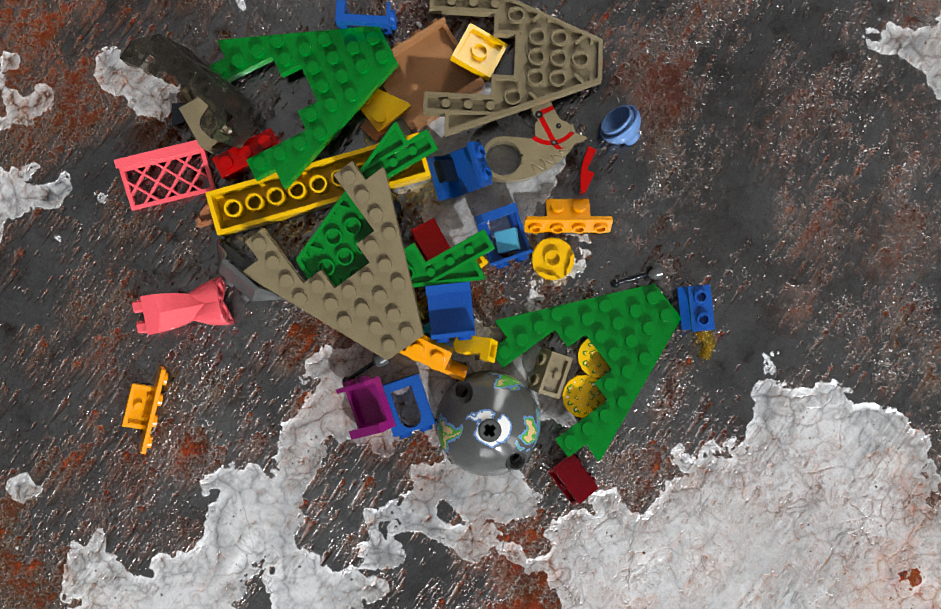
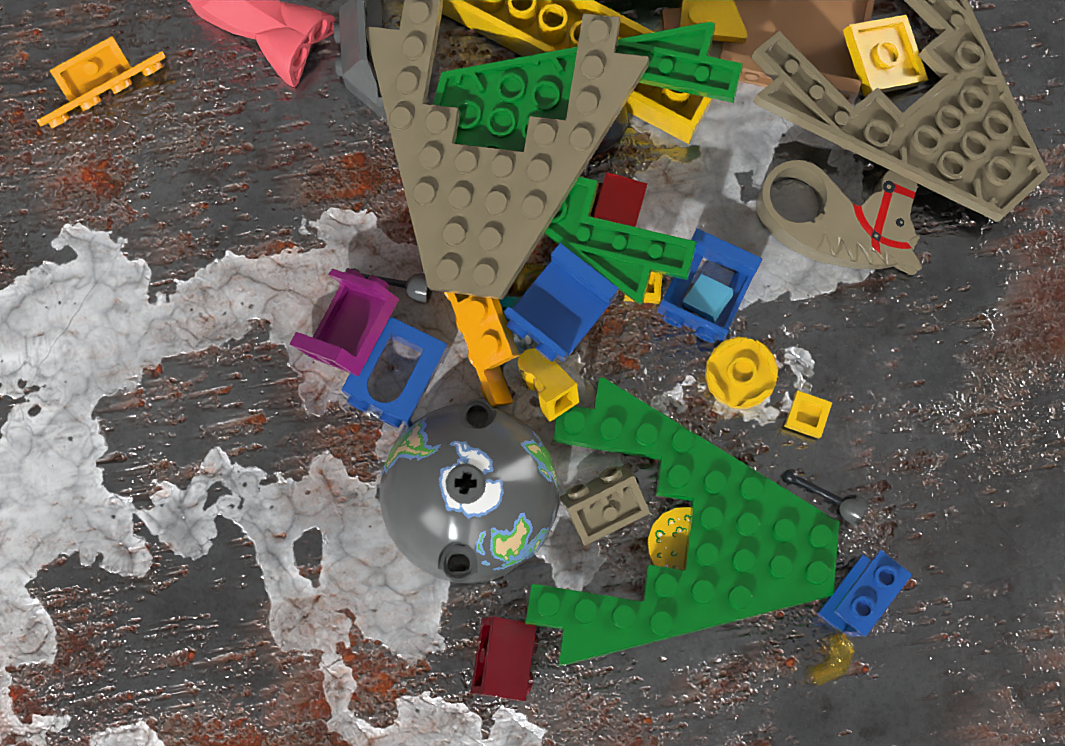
camera: 45 degrees right, 10 degrees down
blue panel [426,141,493,201] -> none
black tile [434,159,459,183] -> none
light orange bracket [524,199,613,234] -> none
yellow tile [562,374,605,418] -> none
red slope [578,146,596,195] -> none
medium blue piece [600,105,641,146] -> none
none -> yellow plate [784,390,832,439]

